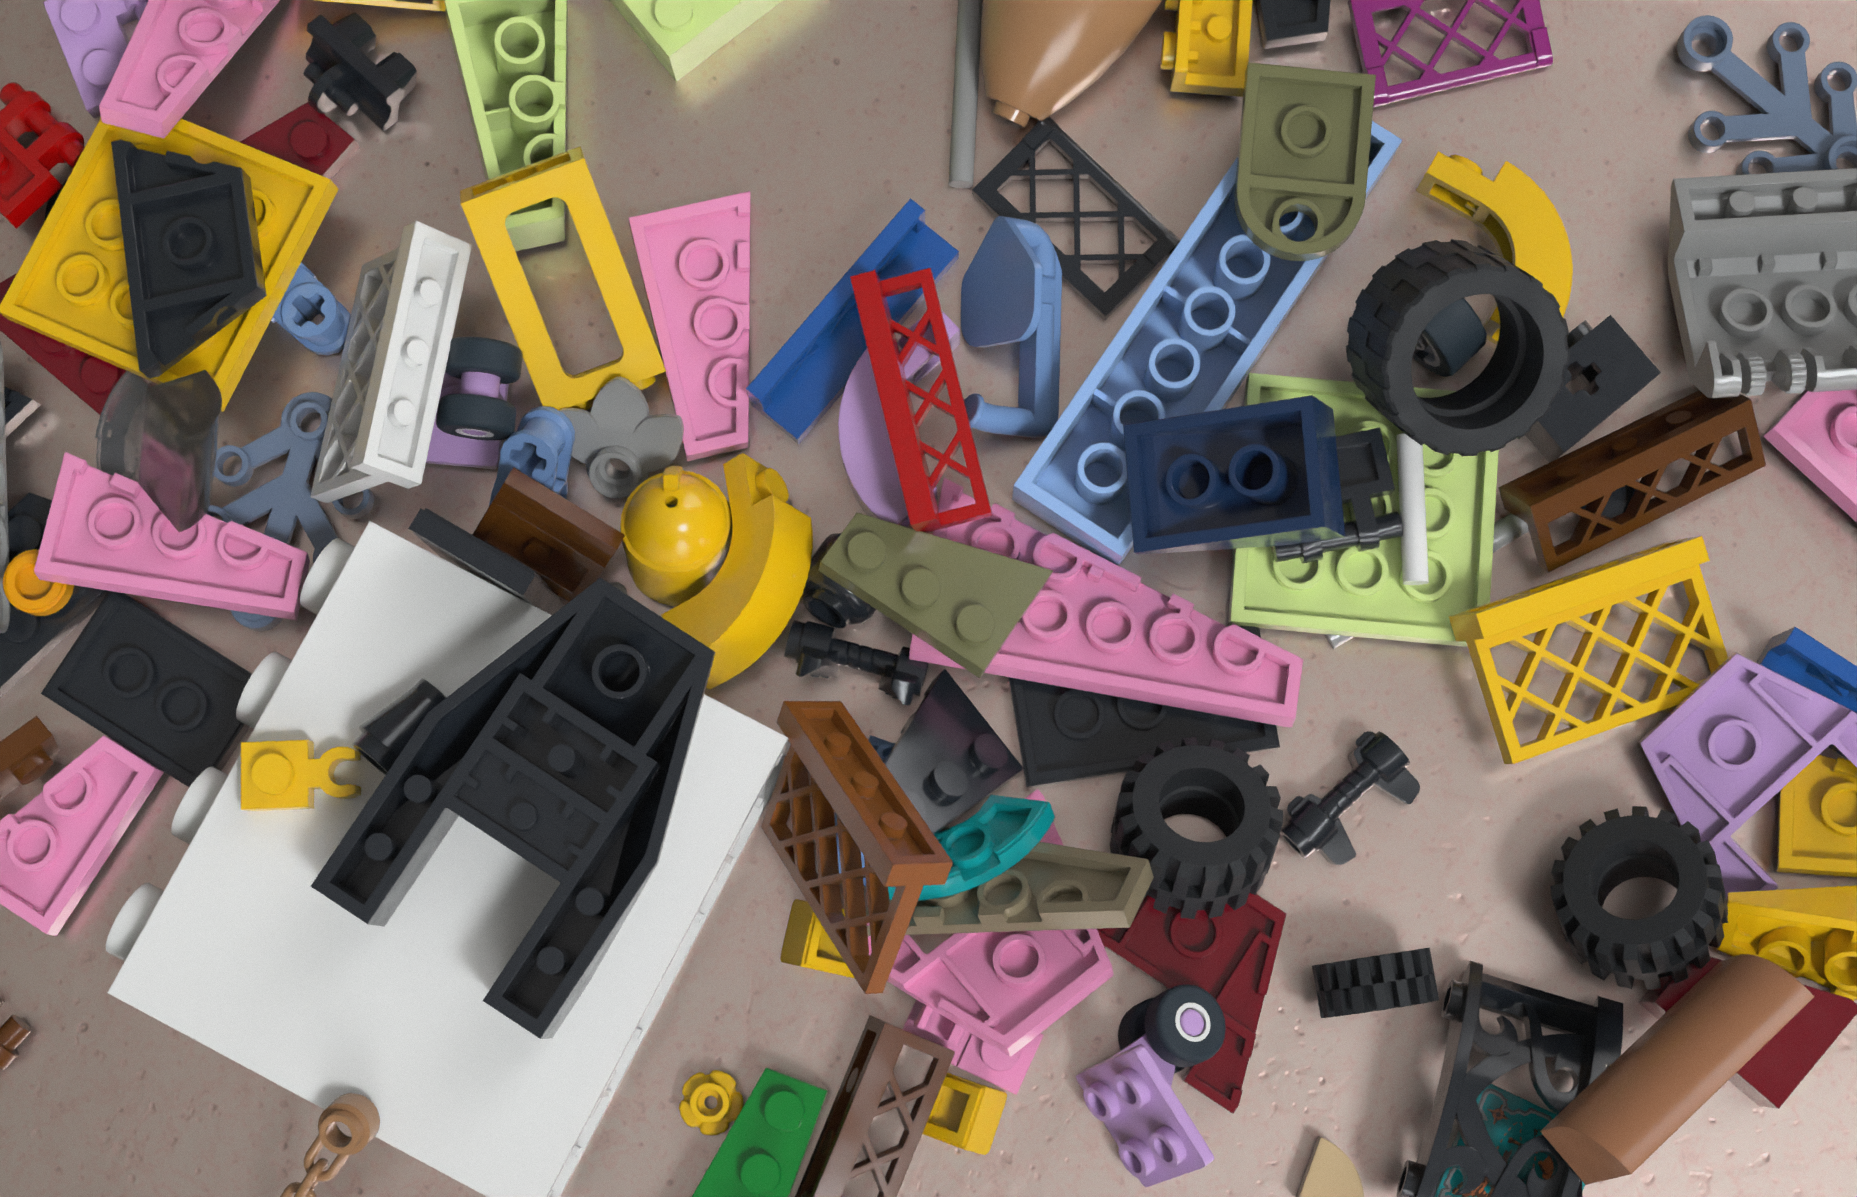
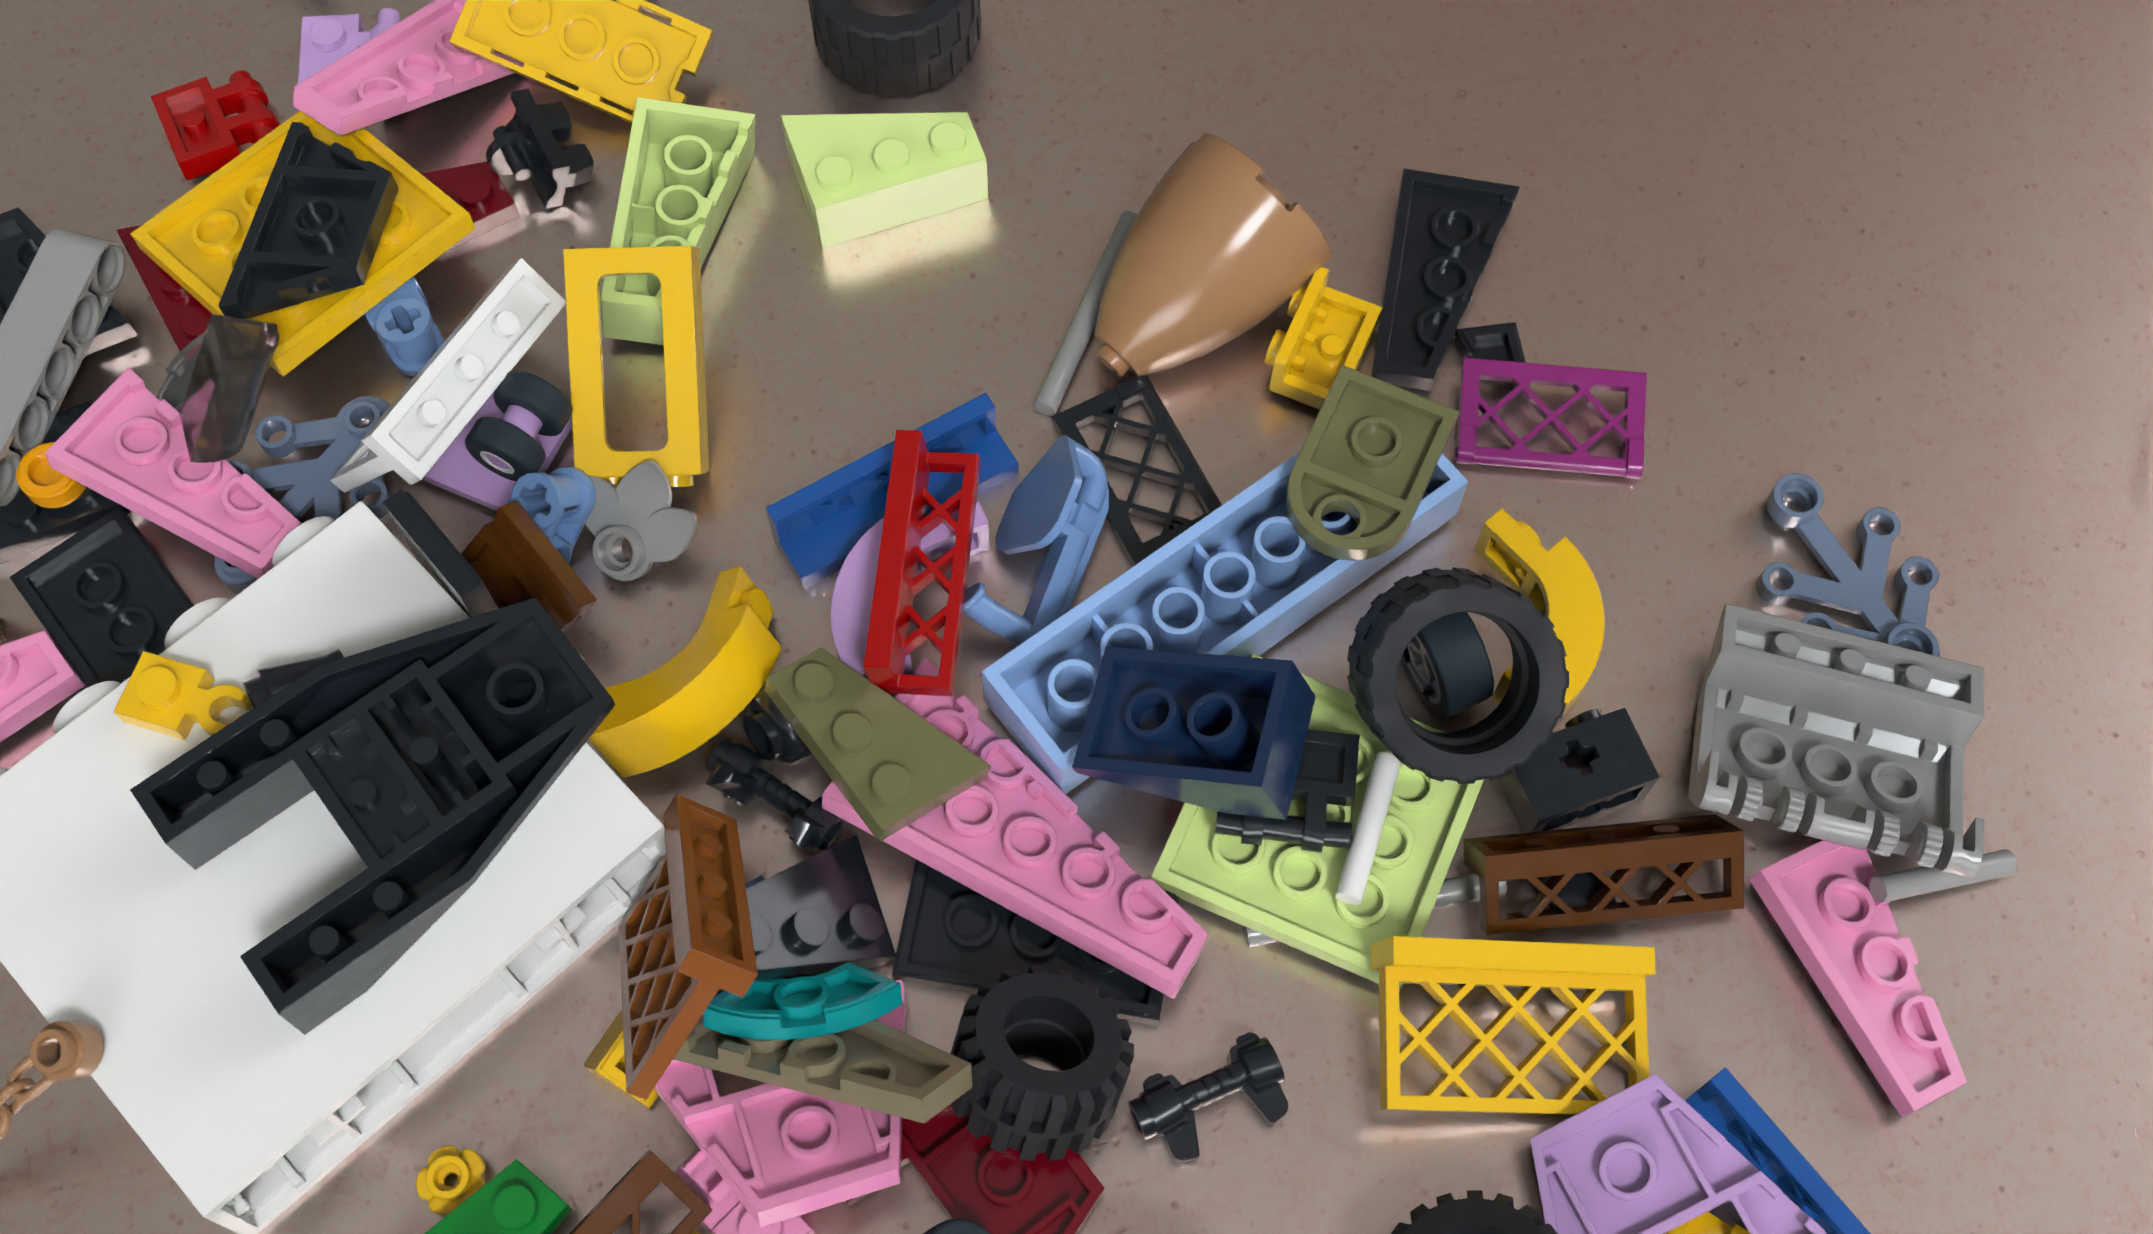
camera: 15 degrees right, 15 degrees down
yellow helmet [620,466,733,606] -> none
bright pink wing [628,191,750,461] -> none

